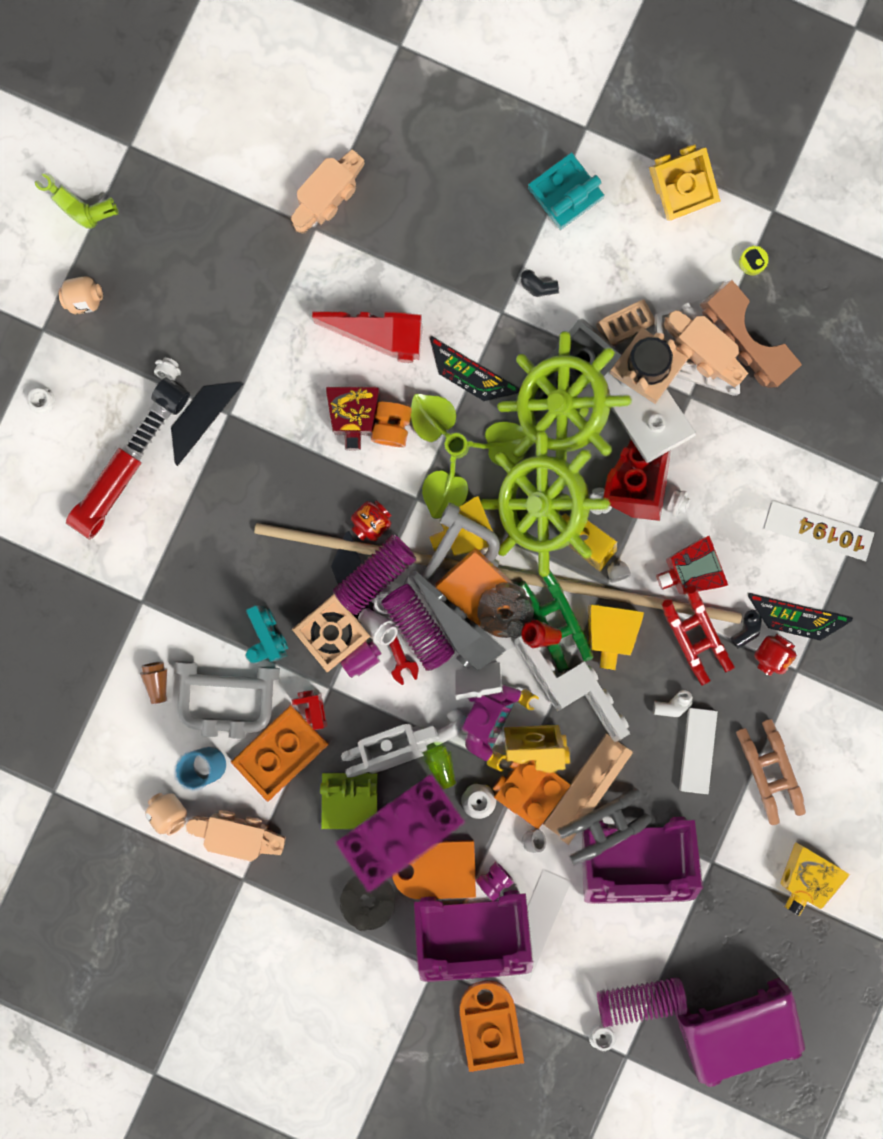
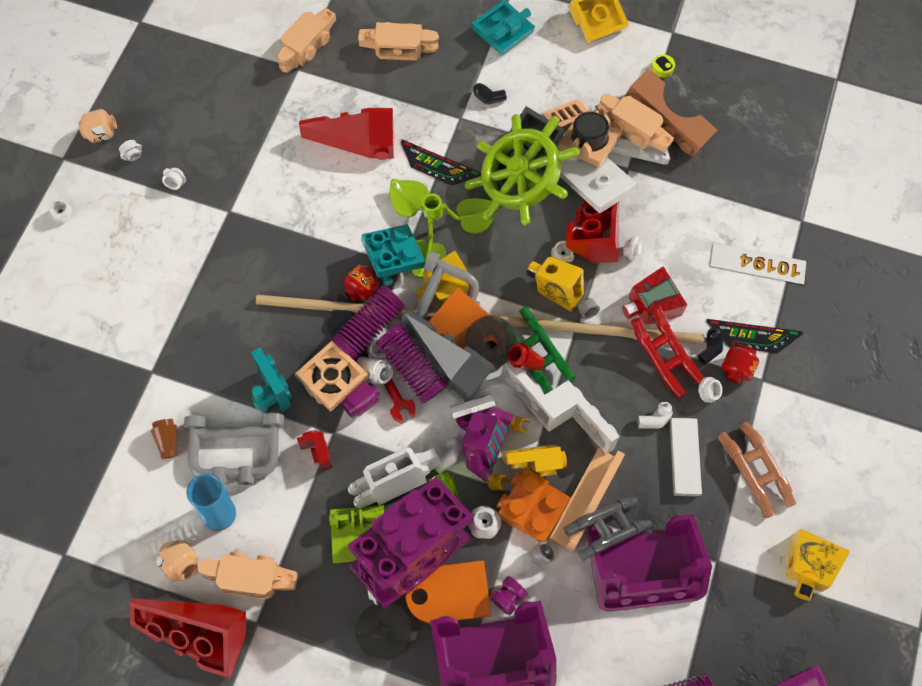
camera: 15 degrees left, 20 degrees down
lime arm [35,173,119,228] -> none
piece [66,377,190,540] -> none
black sticker [171,382,243,466] -> none
orange tile [231,704,329,802] -> none
dark red torso [326,387,380,451] -> none
orange wheel [371,402,412,448] -> none
lime piece [481,431,610,577] -> none
yellow torso [588,605,644,670] -> none
none -> white plate [119,140,142,162]
none -> red wedge [129,599,246,678]
none -> light nougat hinge [359,22,439,61]
none -> teal plate [361,224,426,286]
none -> white plate [698,377,722,403]

